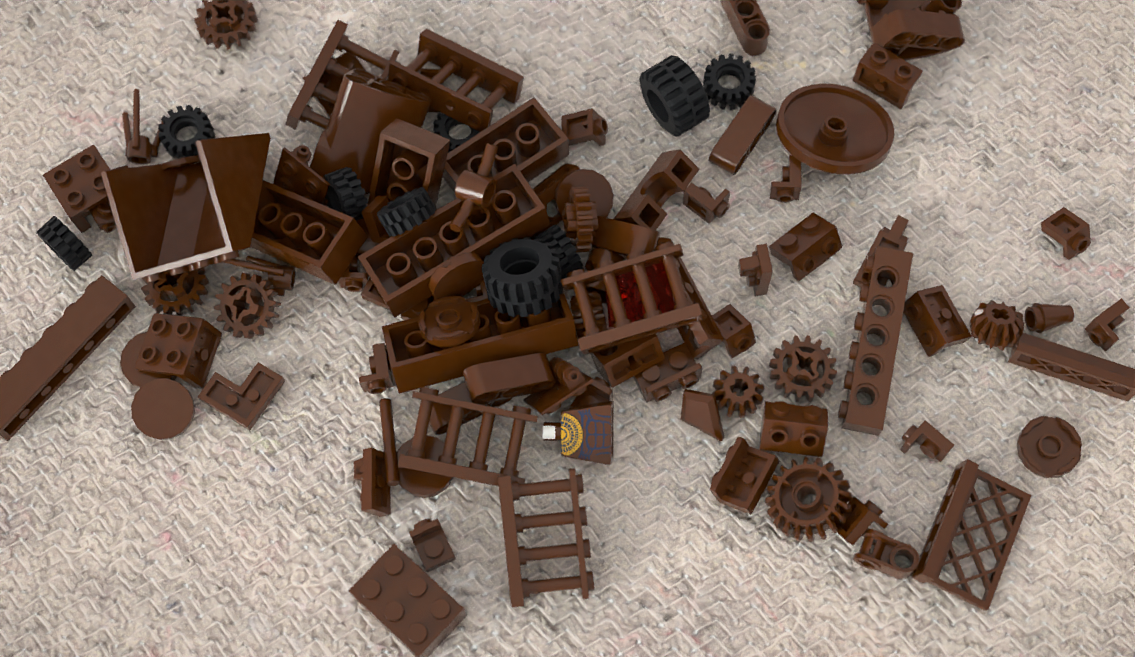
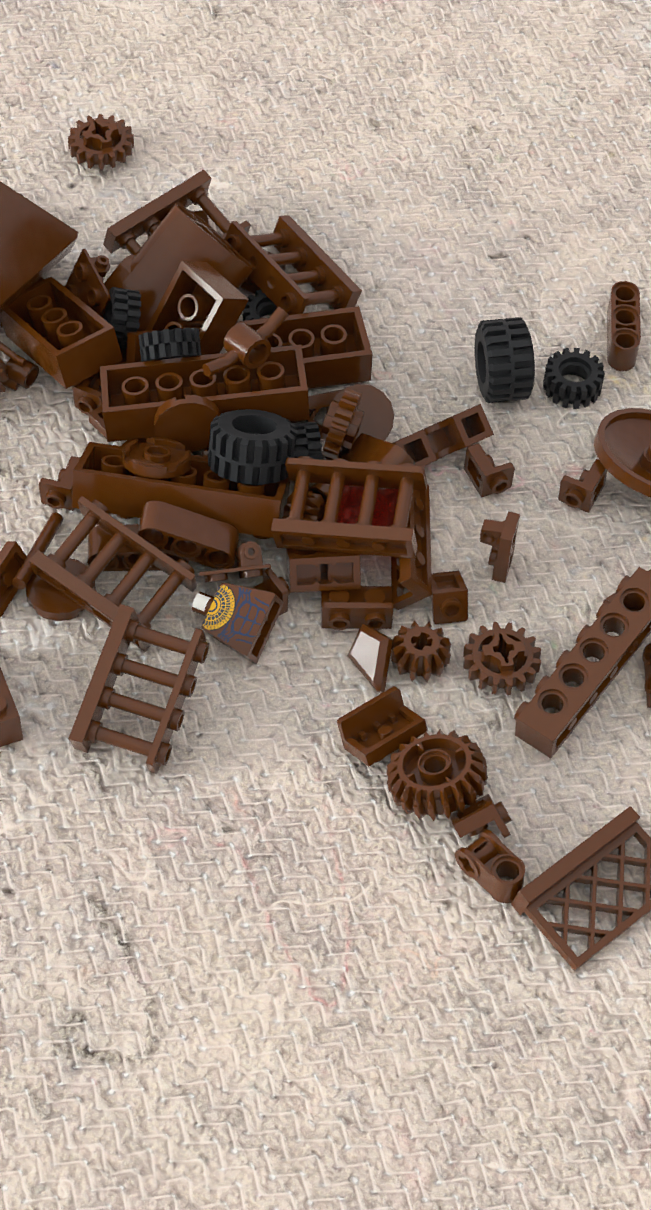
camera: 20 degrees right, 15 degrees down
reddish brown bracket [409,518,456,573] -> none
reddish brown bracket [561,108,608,146] -> none
reddish brown beam [708,95,777,175] -> none
reddish brown brick [760,401,828,457] -> none
reddish brown bracket [769,212,842,281] -> none
reddish brown bracket [900,420,955,462] -> none

